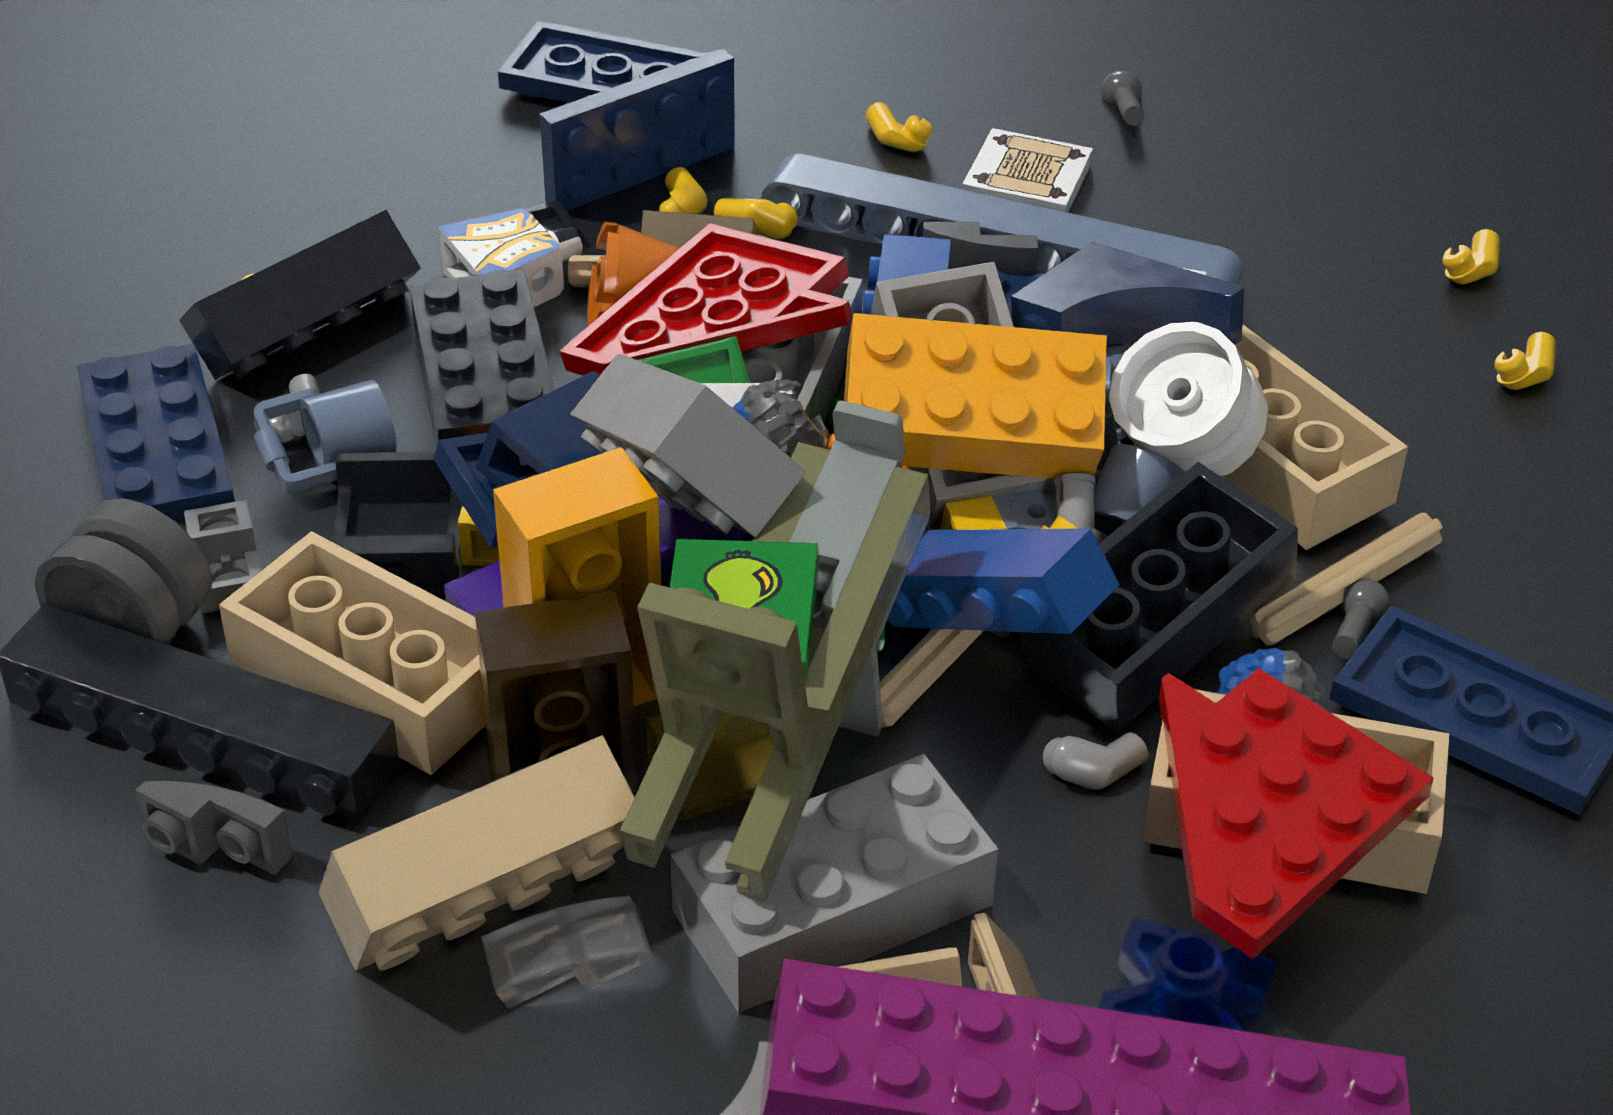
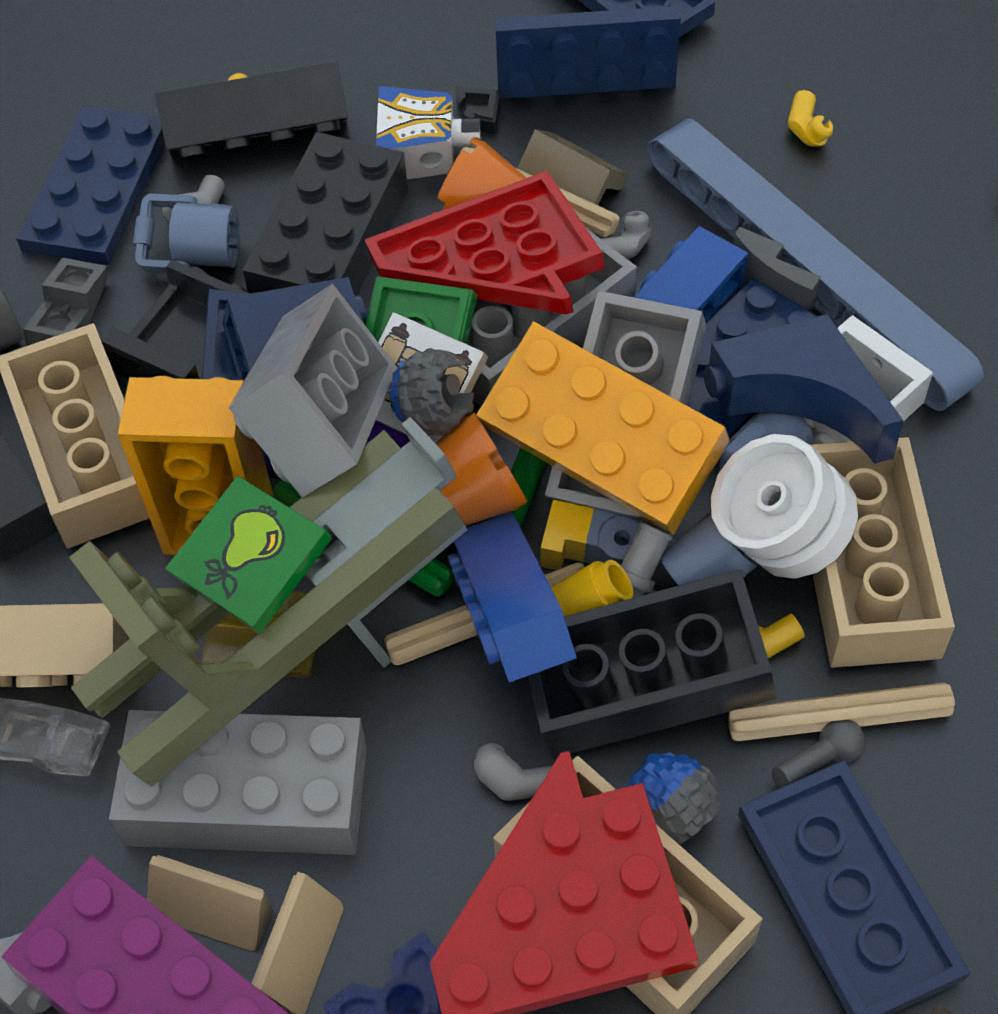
camera: 35 degrees right, 15 degrees up
dark brown brick [474,591,638,798] -> none
yellow arm [659,167,707,214] -> none
yellow arm [714,198,798,240] -> none
tile [962,128,1093,213] -> none

